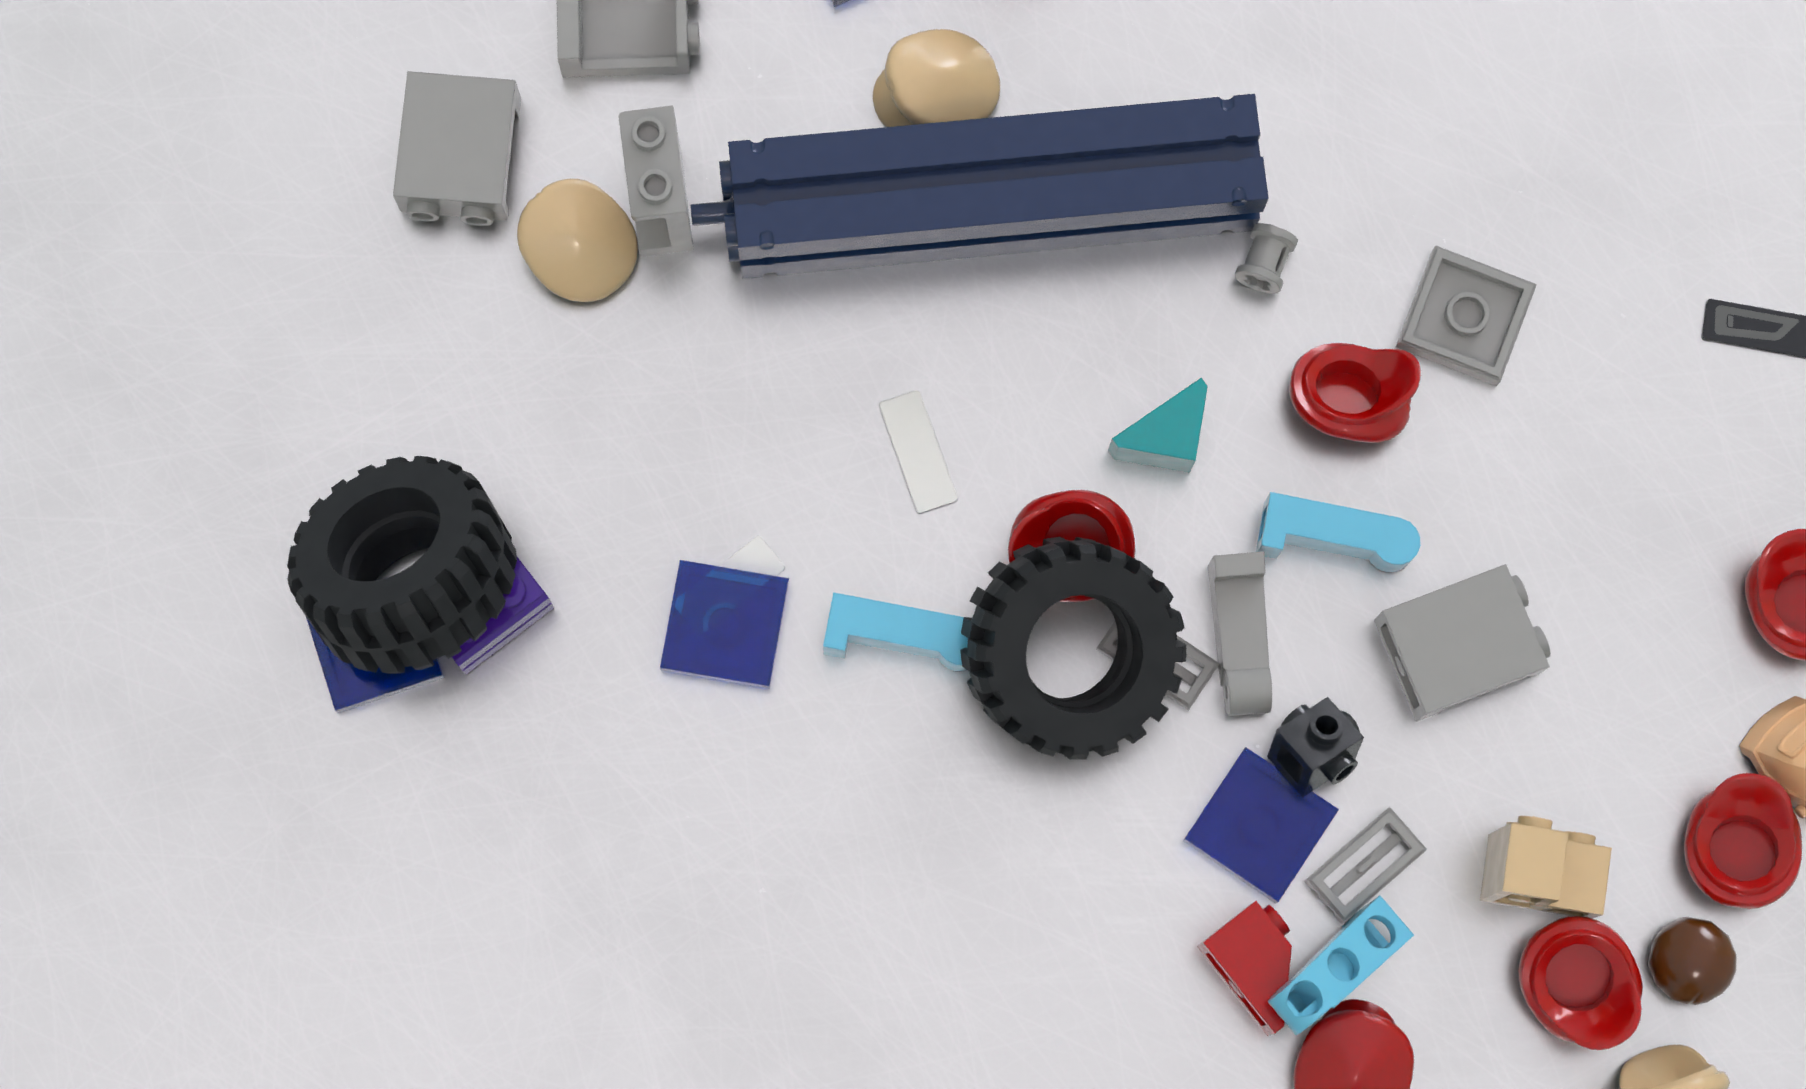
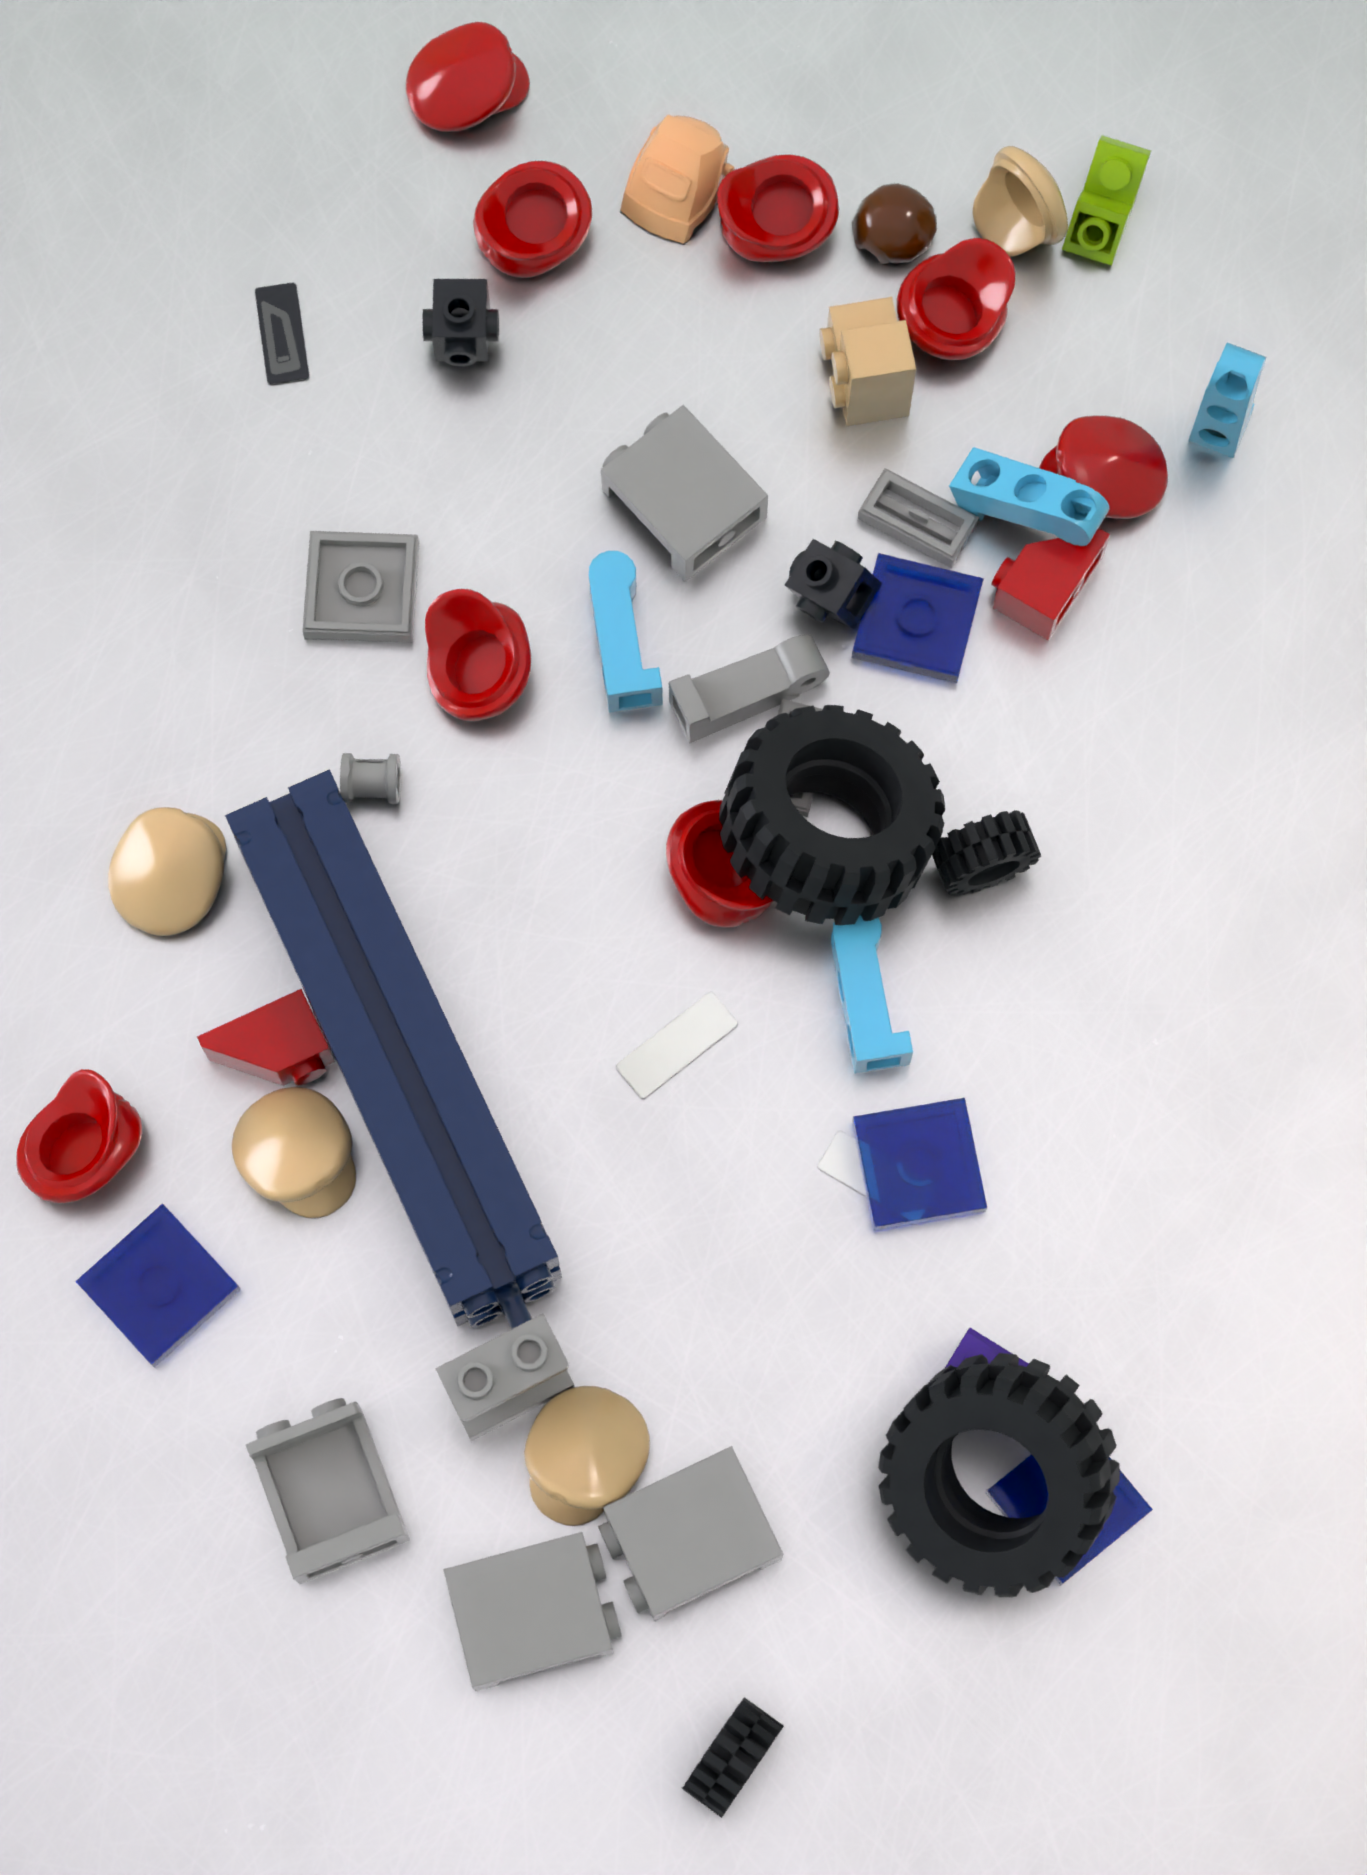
camera: 105 degrees left, 5 degrees down
teal slope [1108,377,1208,473] -> none
none -> tan piece [108,807,226,936]
none -> red slope [197,989,335,1086]
none -> black brick [422,279,499,366]
none -> light grey panel [598,1446,783,1621]
none -> black tyre [682,1697,784,1818]
none -> black tyre [932,810,1041,895]

